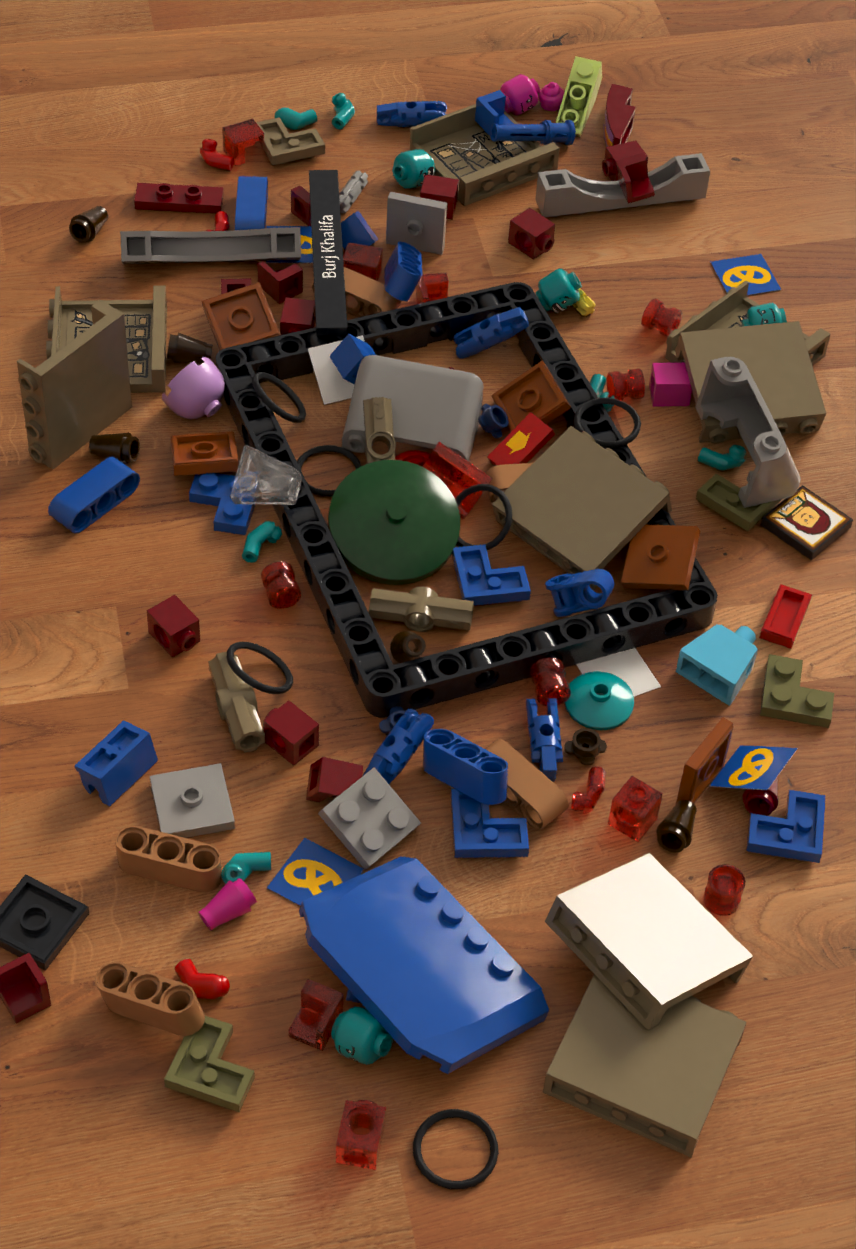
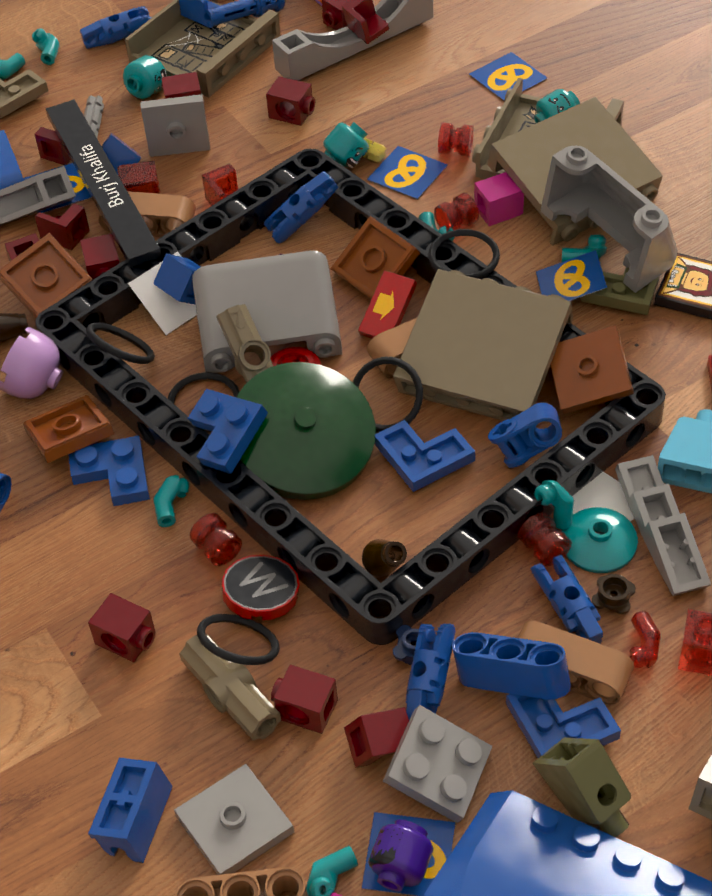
camera: 15 degrees left, 0 degrees up
clear wing [230,446,302,505] -> none
dark tan piece [369,587,474,632] -> none
blue beam [384,241,423,302] -> none
clear red panel [423,442,493,519] -> none
dark blue plate [478,404,509,439] -> none
none -> blue plate [188,389,268,474]
none -> tile [222,554,300,620]
none -> blue sticker [367,146,448,199]
none -> dark purple head [368,819,434,891]
none -> olive torso [533,737,631,837]
none -> teal arm [535,480,574,529]
none -> blue sticker [536,250,607,301]
none -> light grey slope [615,455,711,596]

